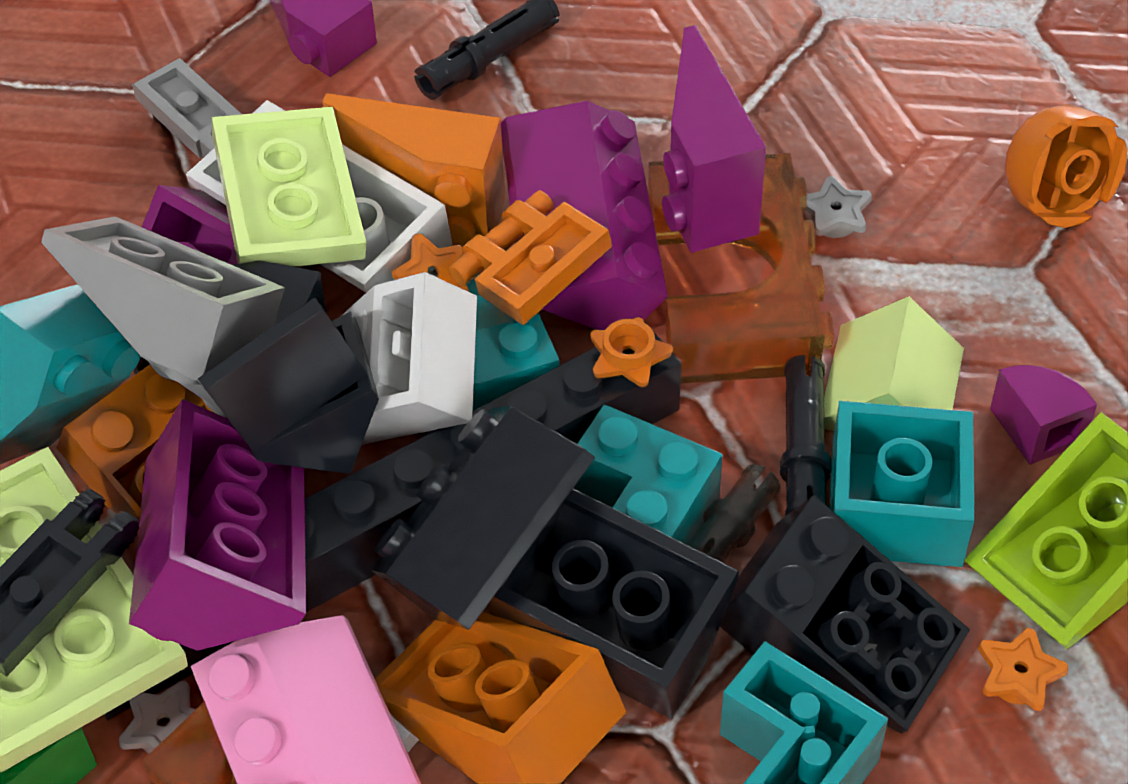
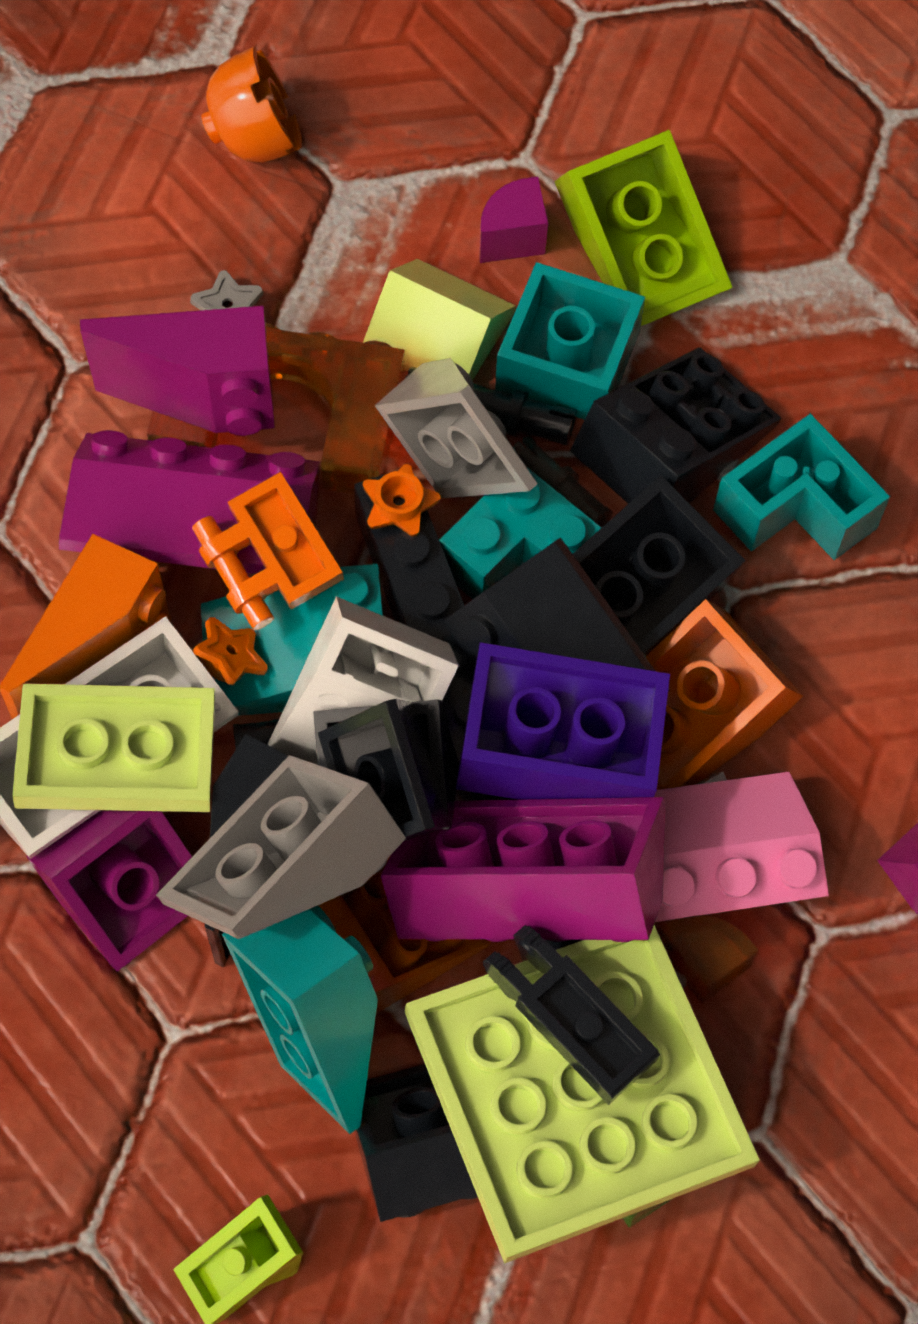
camera: 80 degrees left, 15 degrees up
orange plate [978,628,1069,711] -> none
none -> light grey slope [375,358,538,498]
none -> dark purple slope [456,642,670,800]

